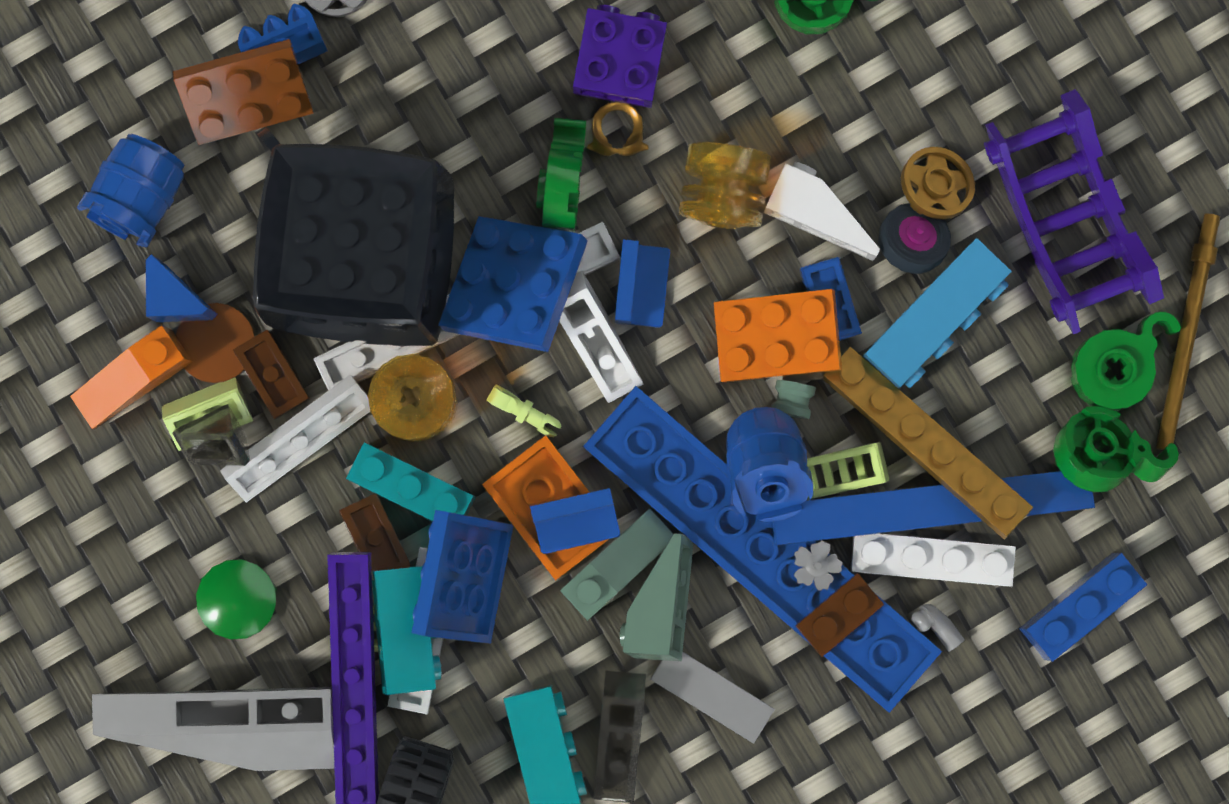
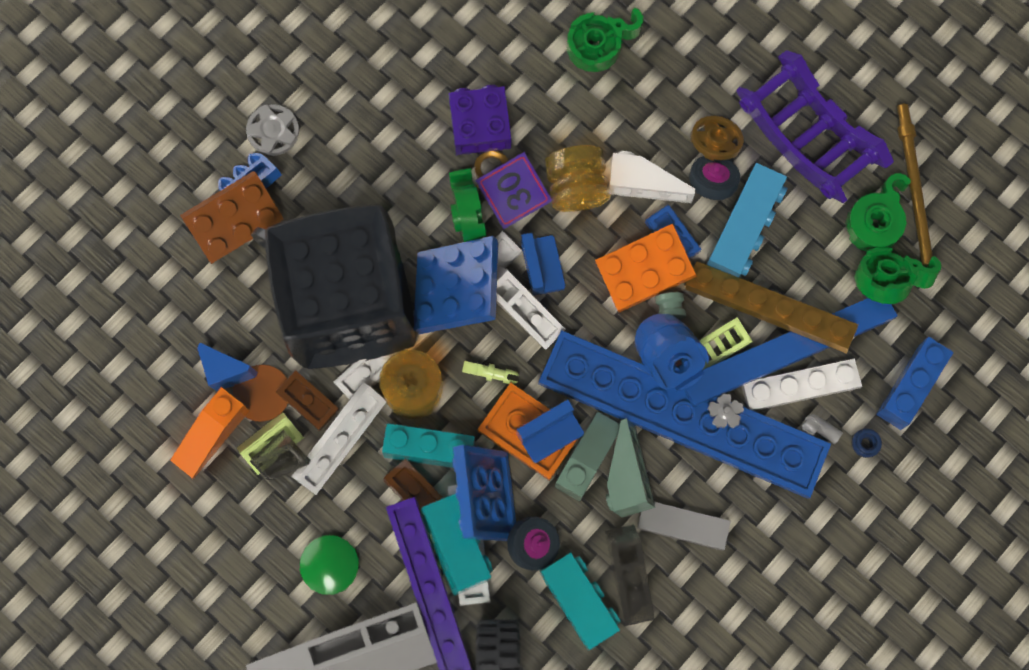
camera: 20 degrees left, 10 degrees down
blue piece [77,134,185,247] -> none
reddish brown plate [795,573,884,657] -> none
none -> dark purple piece [475,152,552,229]
none -> black wheel [507,517,560,571]
none -> dark blue plate [852,429,882,458]

